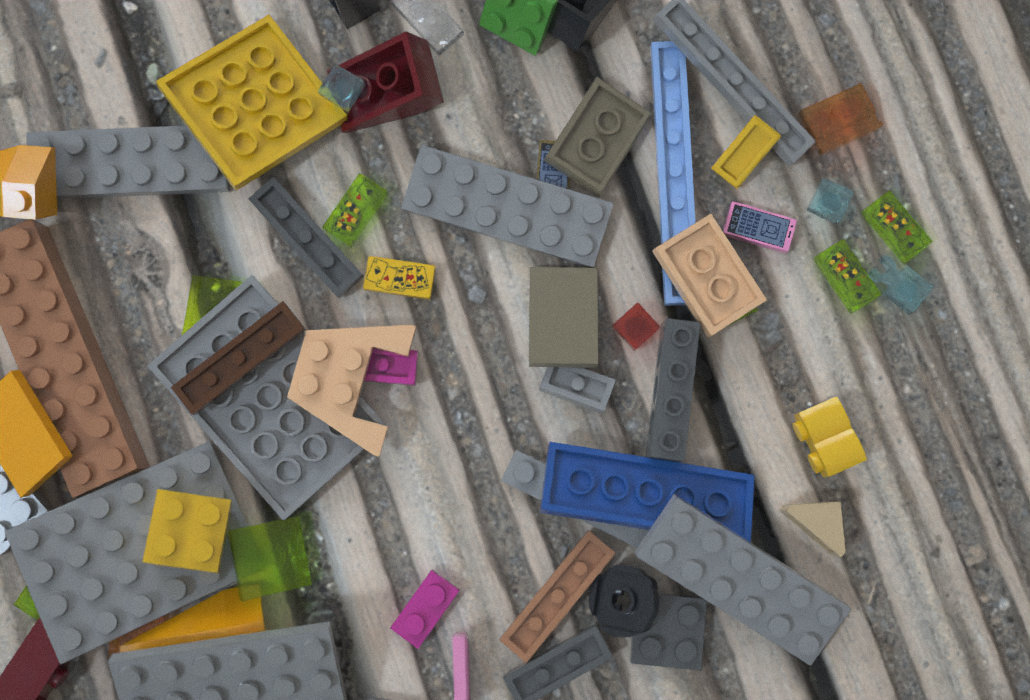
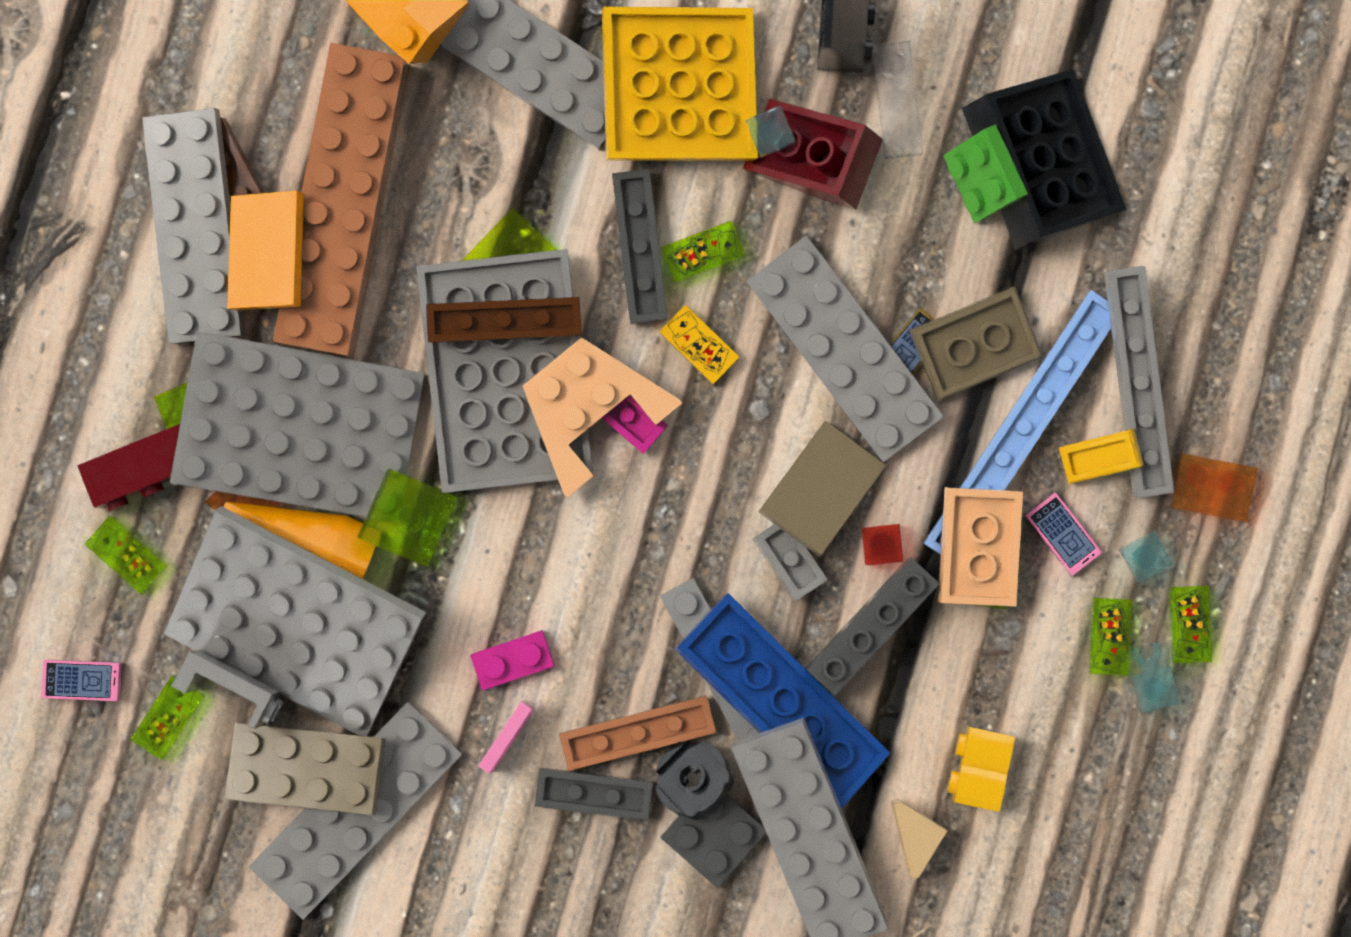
camera: 40 degrees right, 5 degrees up
yellow brick [142,489,233,574] -> none

